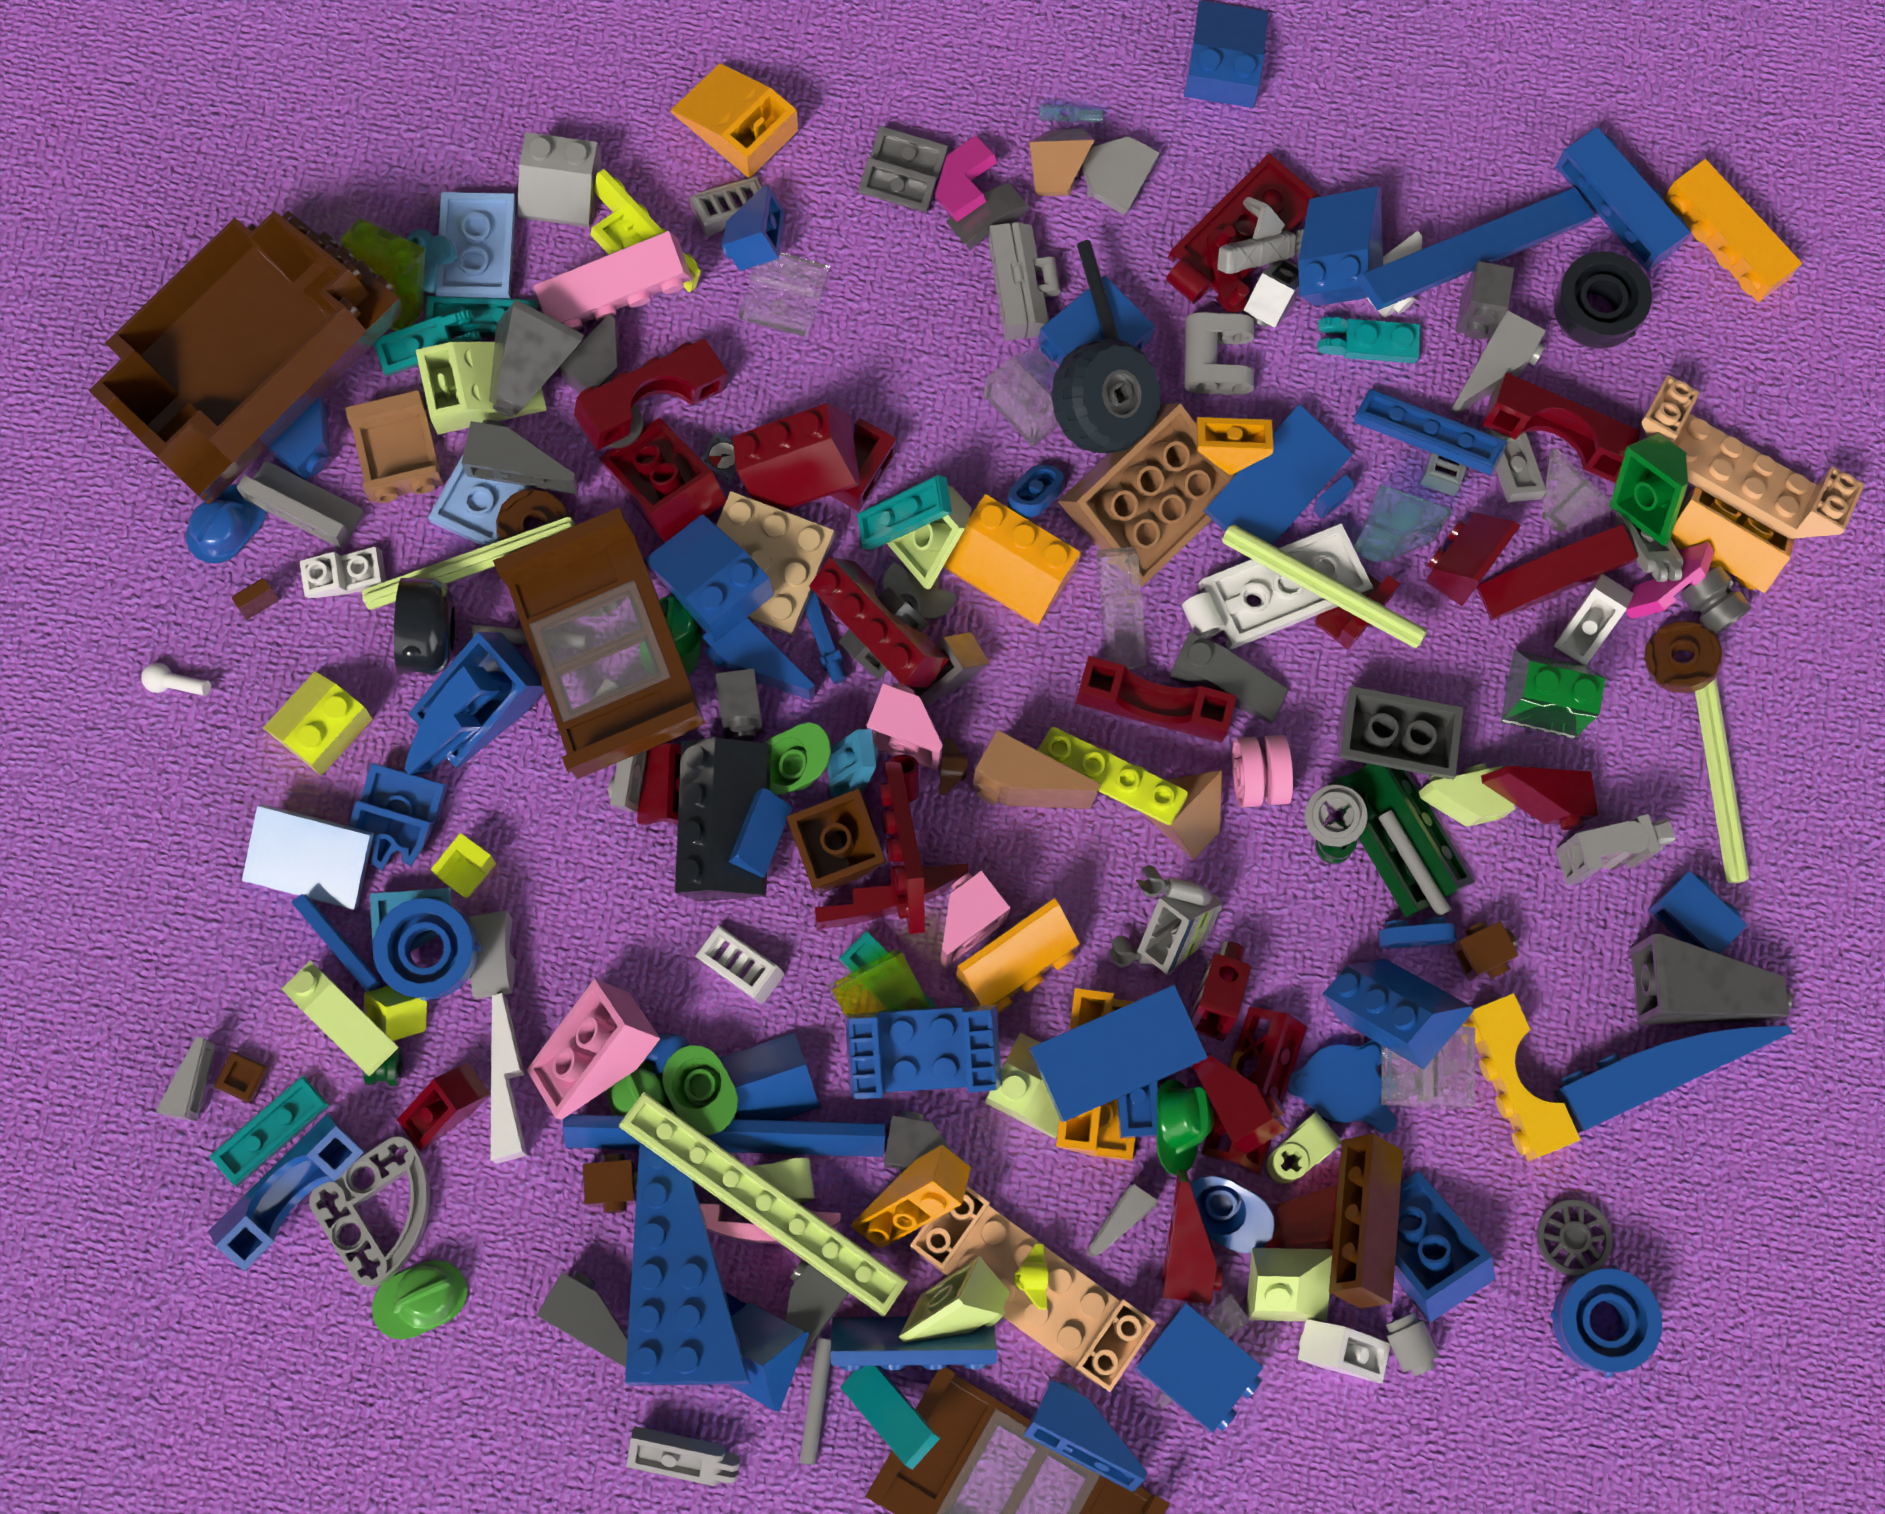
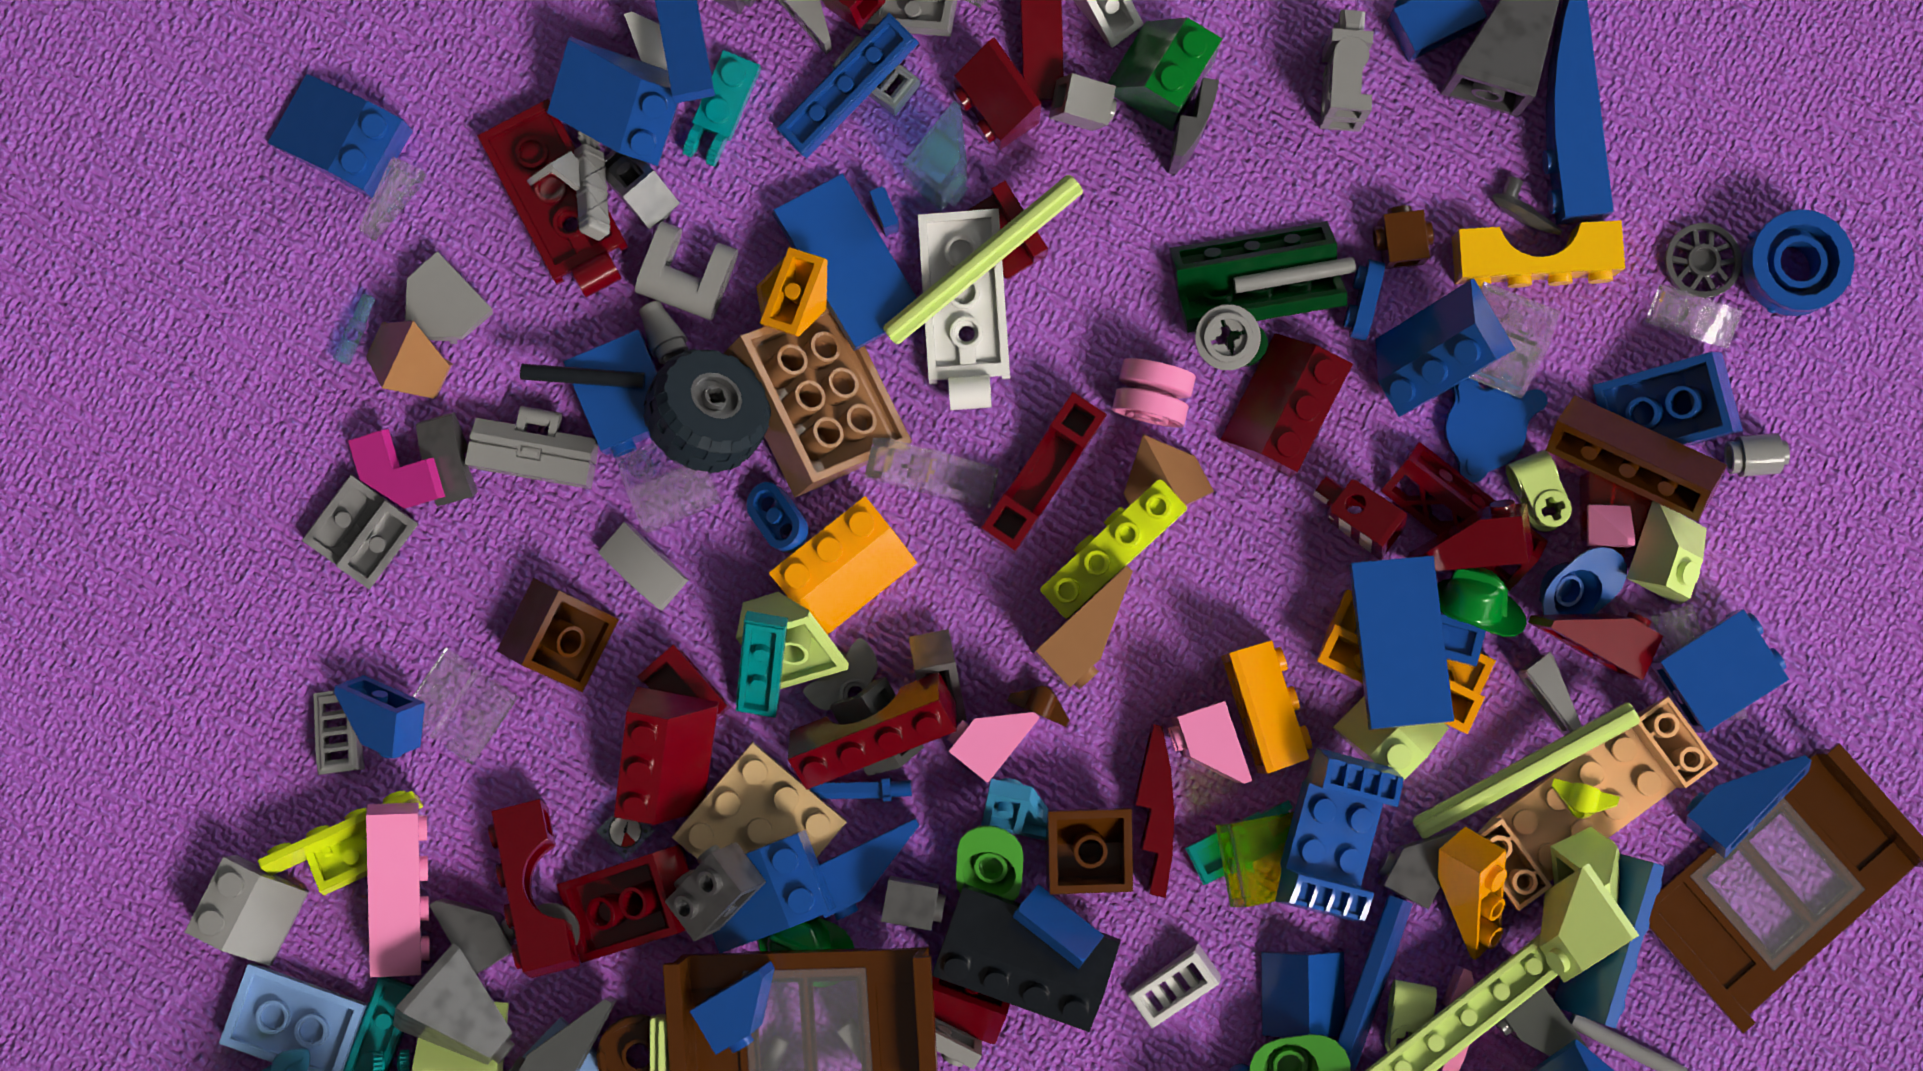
camera: 65 degrees left, 10 degrees up
light orange slope [671,63,798,178] -> none
teal tile [840,1366,940,1470] -> none
dark red hinge [880,755,925,934] -> none
light grey torso [1109,865,1222,974] -> none
dark grey slope [1169,632,1288,724] -> none
dark red piece [1207,226,1249,314] -> none
white slope [1298,1319,1391,1384] -> none
dark grey slope [1336,686,1464,780] -> none
yellowish green slope [1419,764,1515,827] -> none
dark red slope [1481,766,1599,830] -> none
none -> clear slope [359,157,428,241]
none -> reddish brown slope [496,577,619,693]
none -> light grey slope [598,522,689,611]
none -> light grey cone [639,301,688,364]
none -> flat silver brick [665,842,766,941]
none -> blue slope [690,961,775,1055]
none -> light grey brick [1049,73,1117,131]
none -> flat silver slope [1168,78,1219,175]
none -> dark red slope [1220,333,1353,478]
none -> yellowish green axle [1413,702,1640,839]
none -> flat silver bar [1492,177,1563,235]
none -> yellowish green slope [1539,863,1639,983]
none -> bright pink slope [1587,505,1635,547]
none -> clear slope [1645,284,1743,349]

